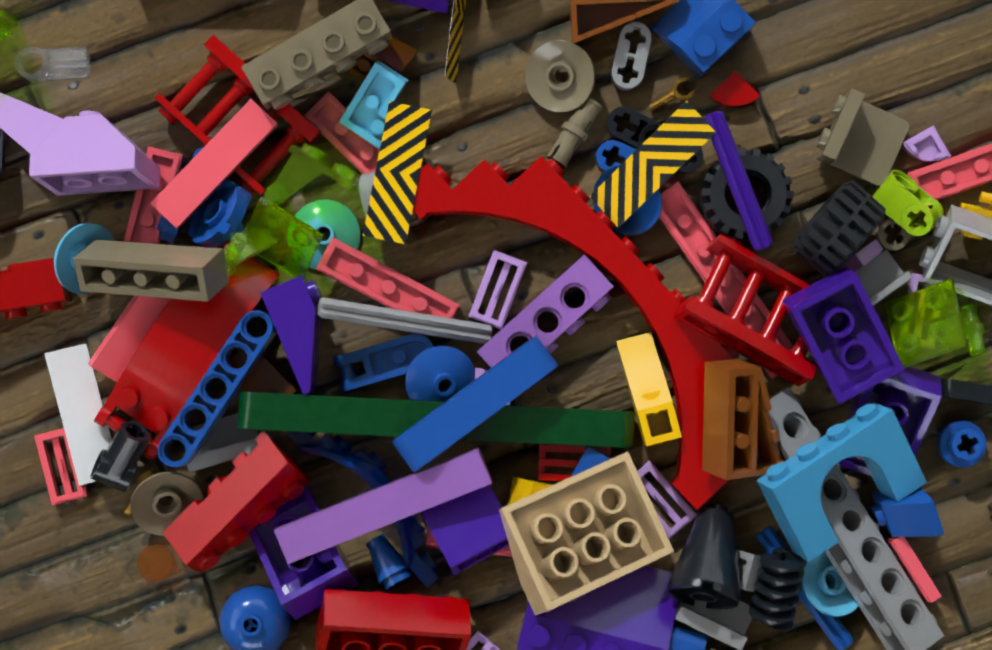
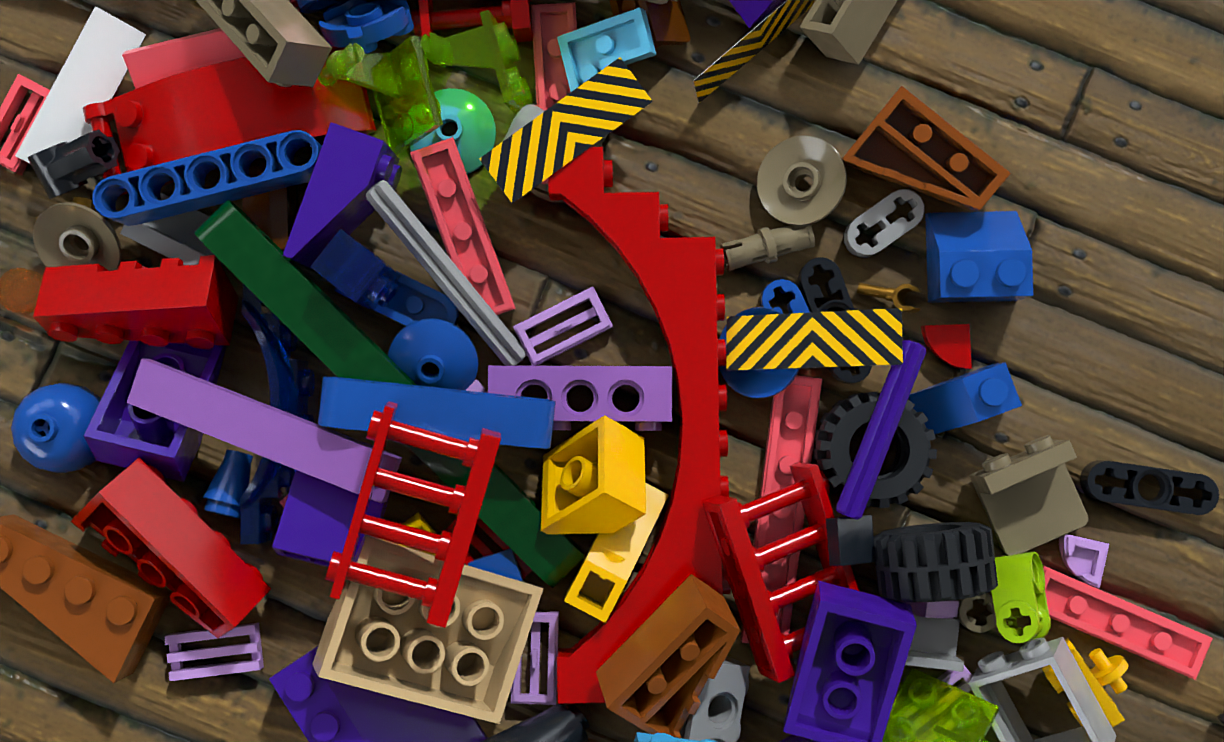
camera: 45 degrees right, 0 degrees up
none -> clear blue brick [310,229,402,311]
none -> red fence [325,401,501,628]
none -> yellow slope [541,415,646,534]
none -> black tile [826,515,876,566]
none -> blue slope [908,362,1022,434]
none -> black beam [1080,460,1219,515]

